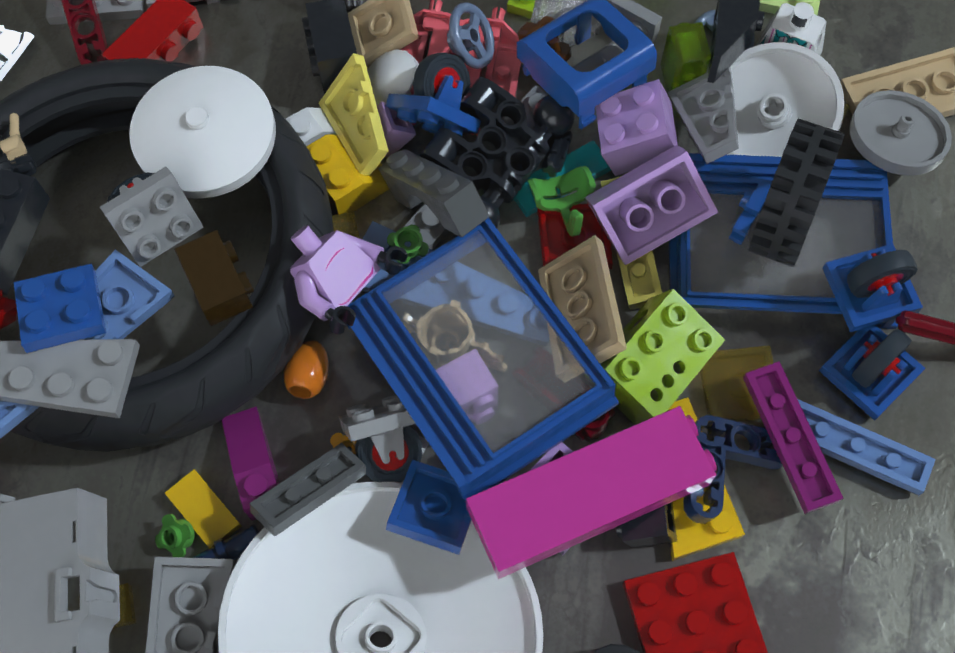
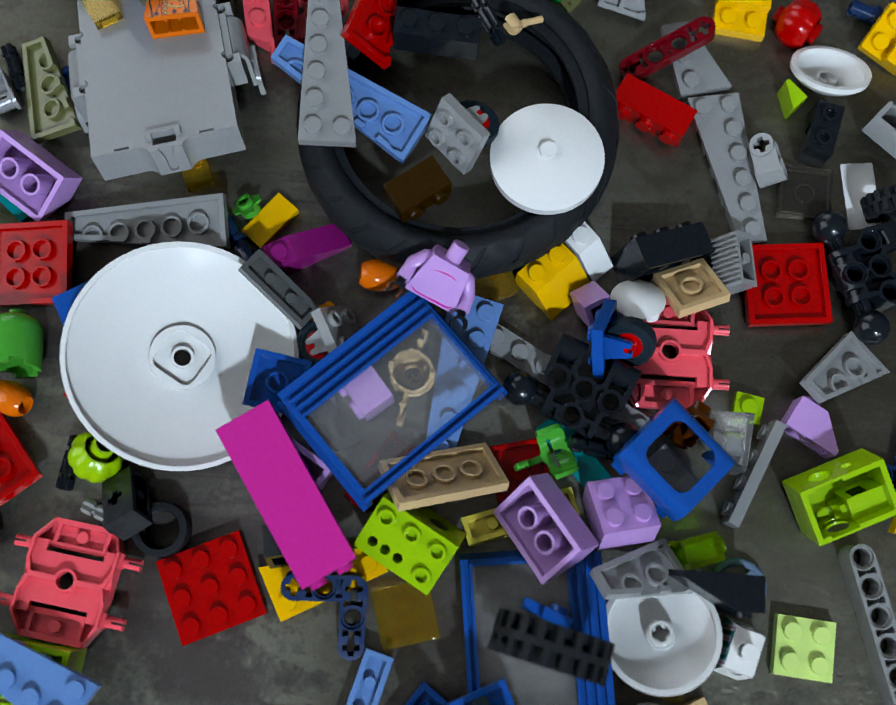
camera: 80 degrees right, 10 degrees up
blue plate [13,263,106,353] -> none
light yellow wing [318,53,389,176] -> none
dark grey arch [378,149,490,238] -> none
bright green plate [387,224,429,264] -> none
sand blue piece [447,2,494,69] -> none
magenta plate [743,361,844,514] -> none

